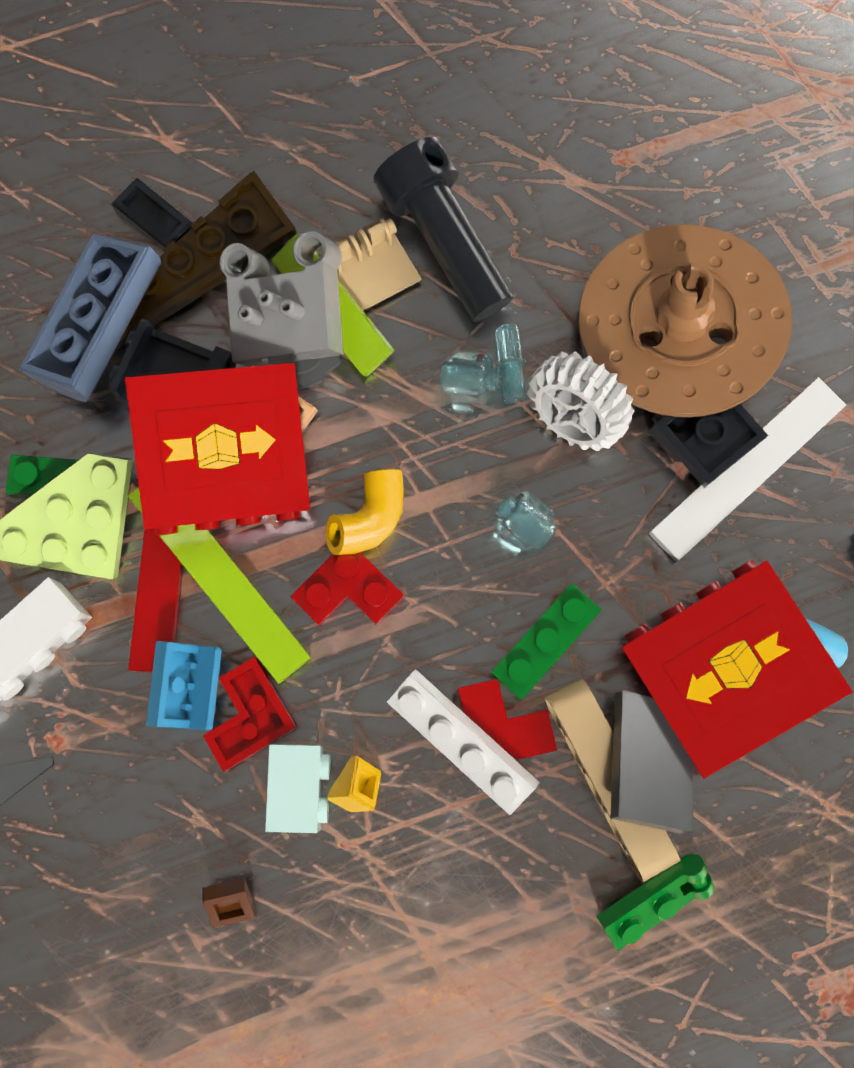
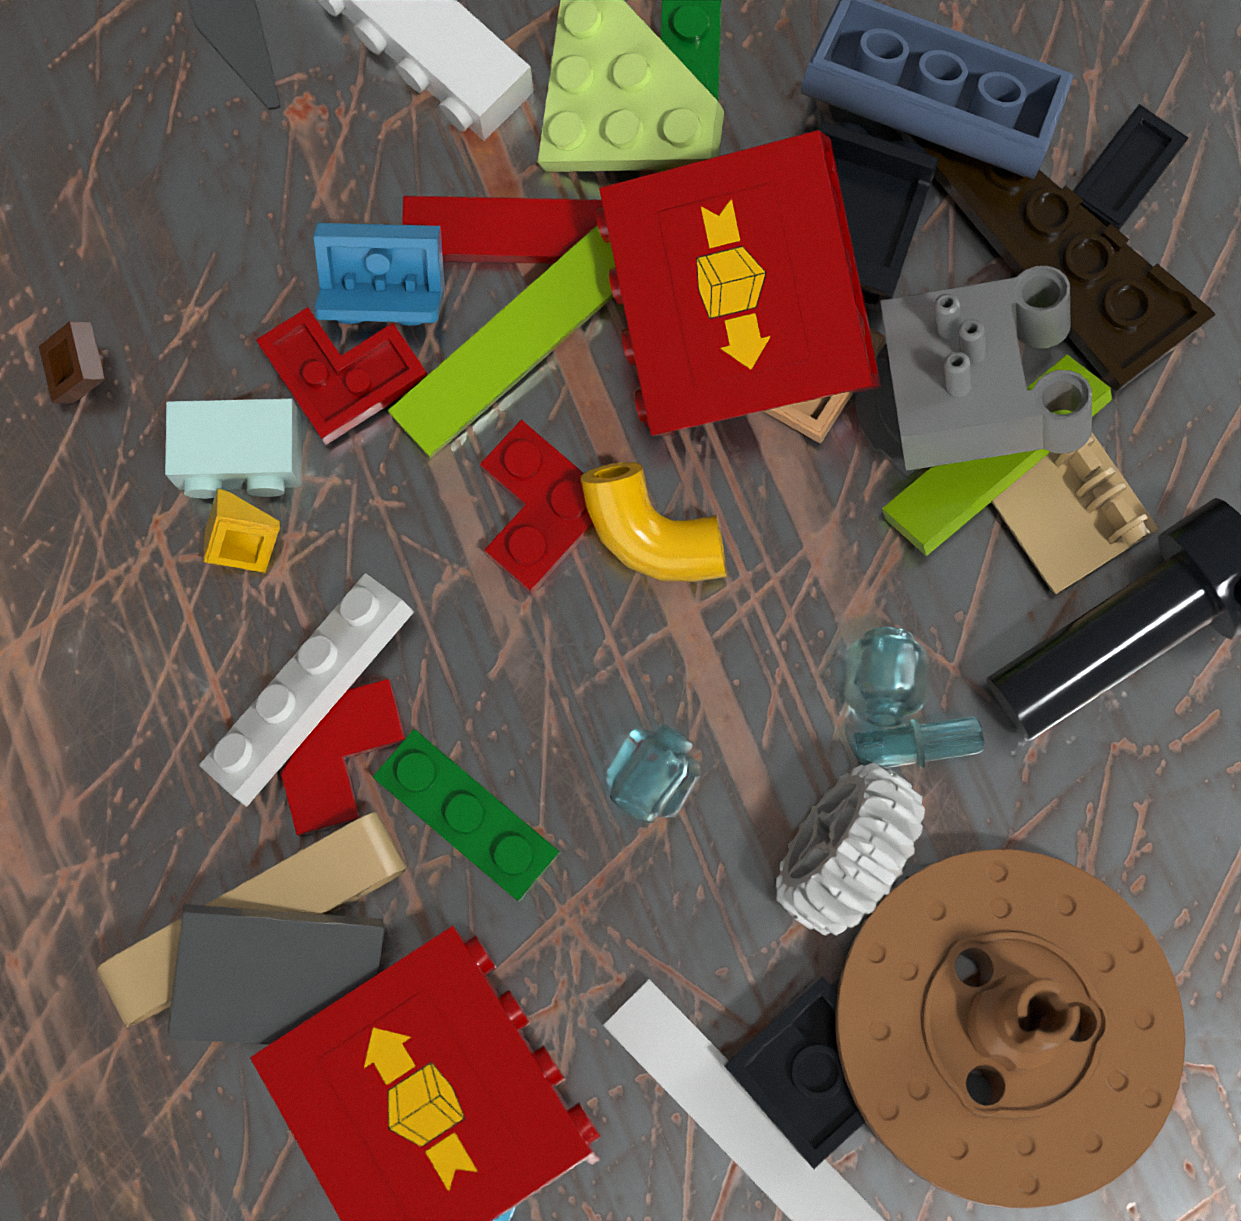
camera: 90 degrees right, 0 degrees up
green plate [596,854,715,951] -> none

